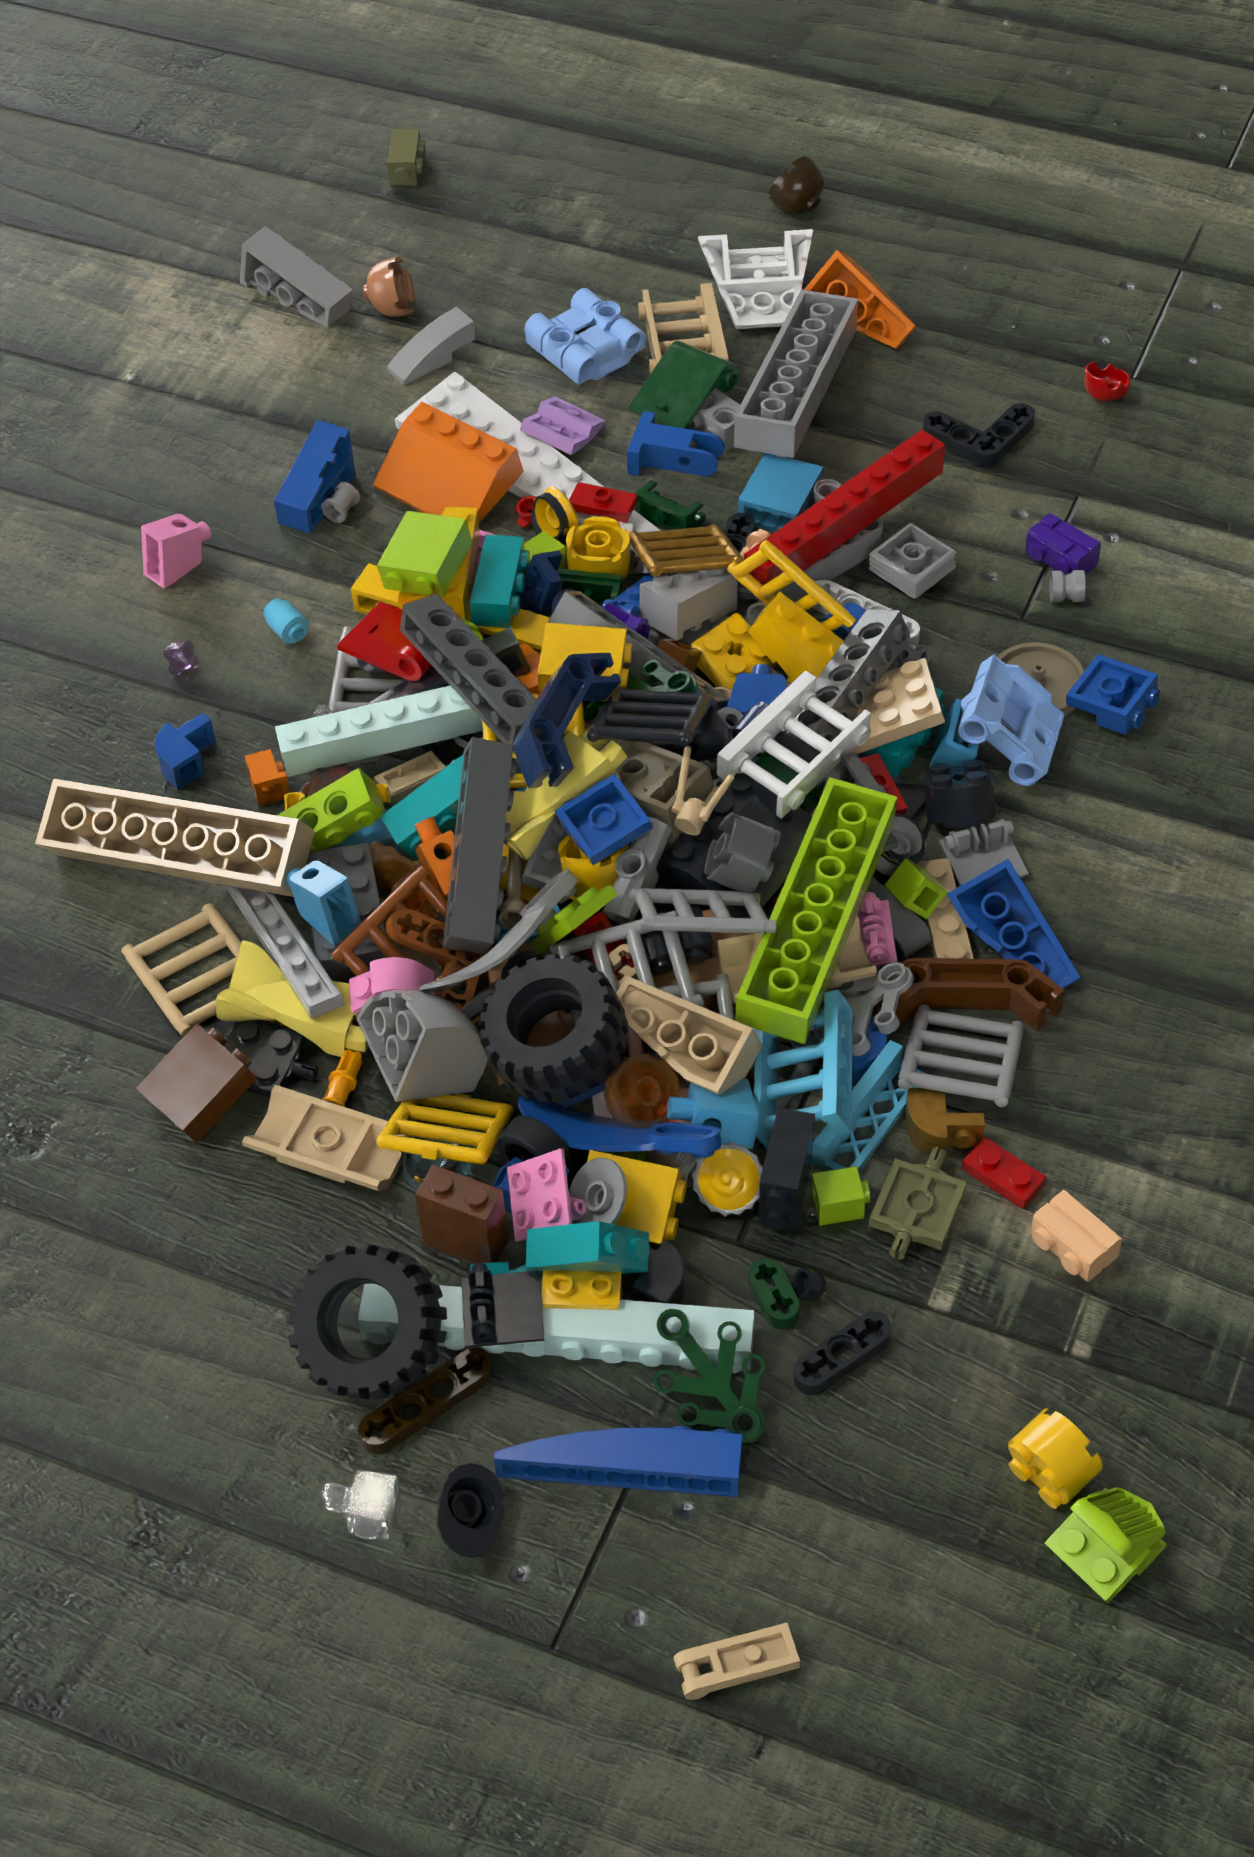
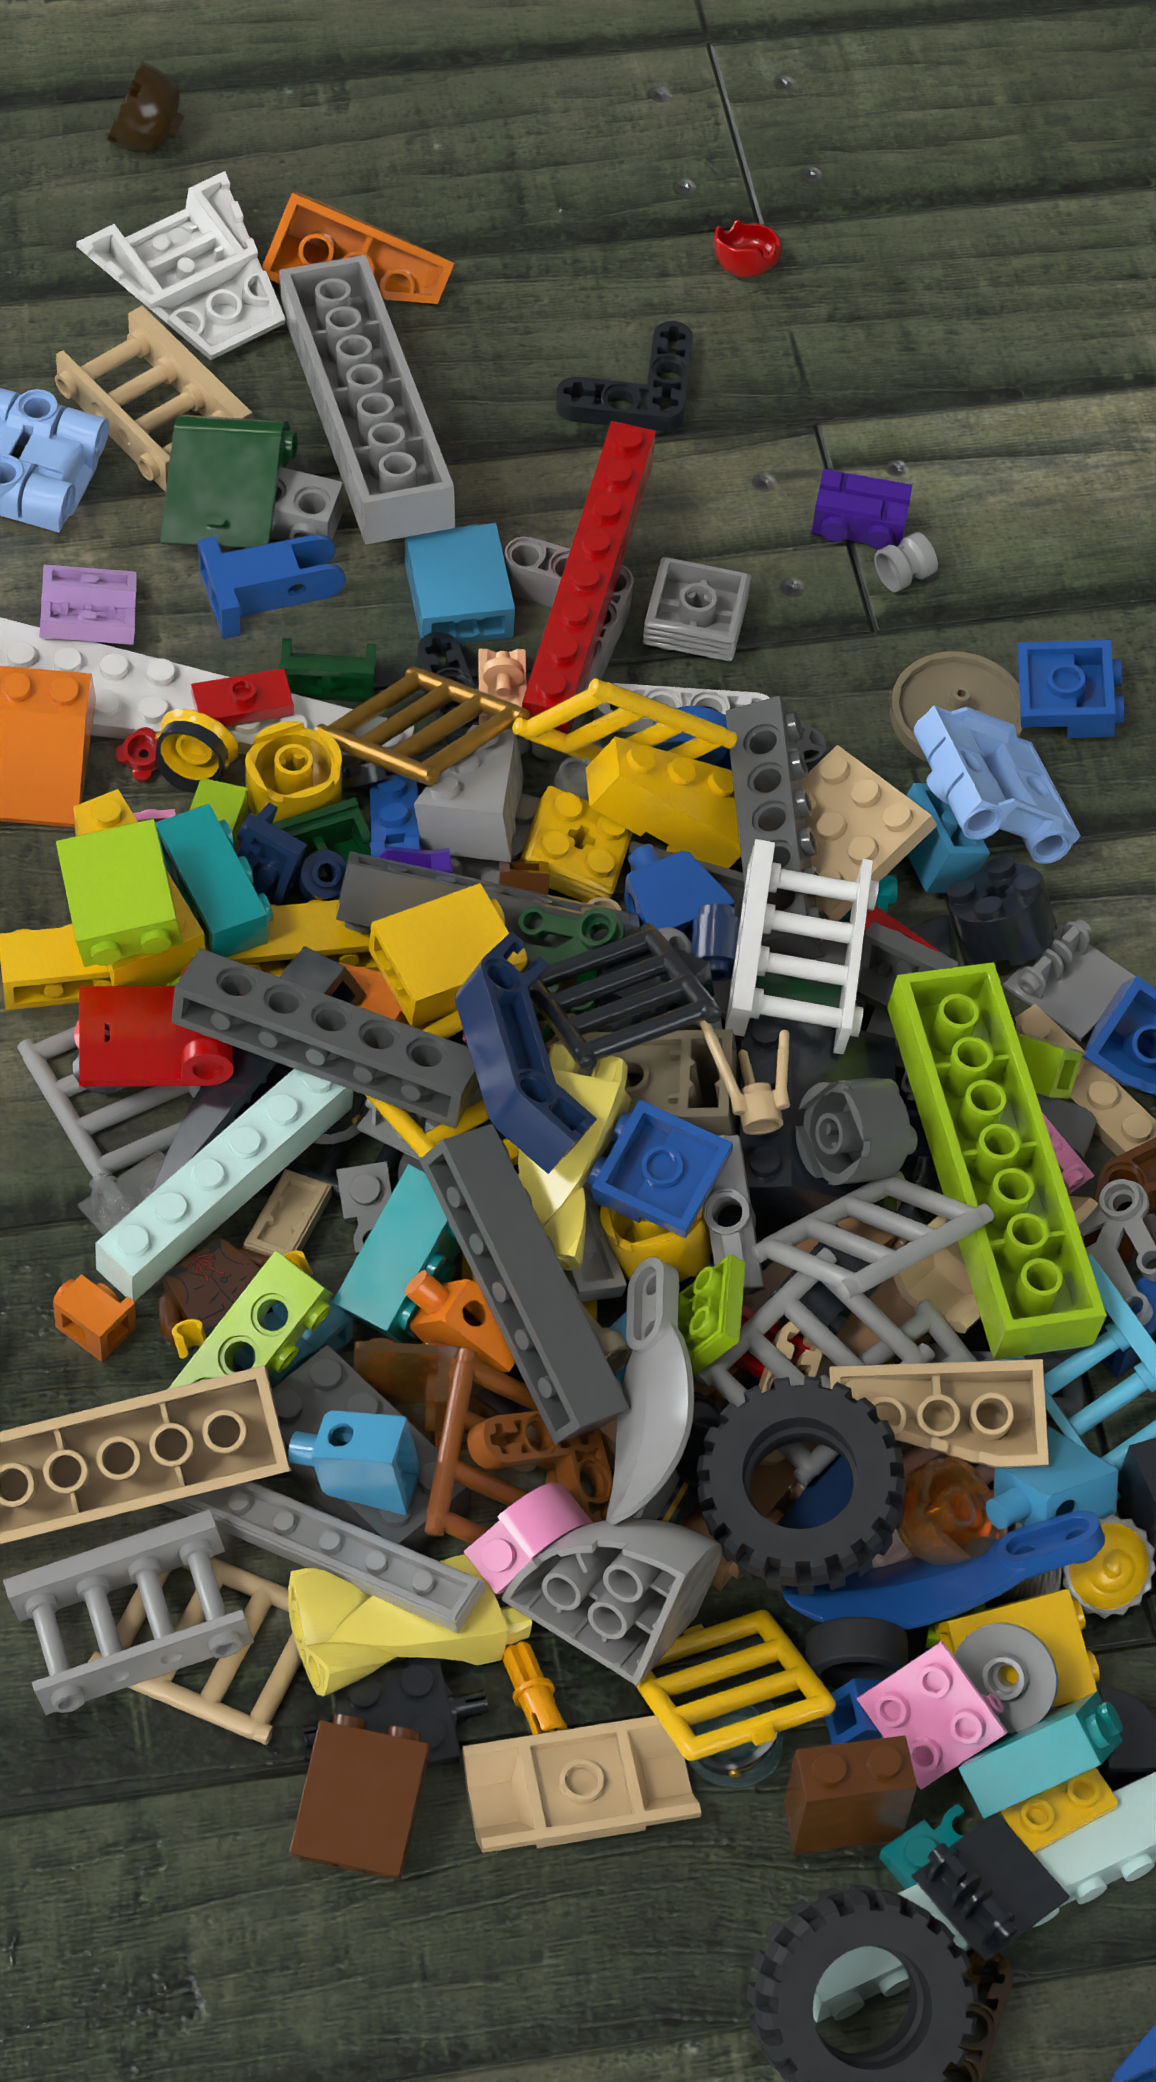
camera: 40 degrees left, 5 degrees up
none -> light grey fence [3,1509,254,1715]

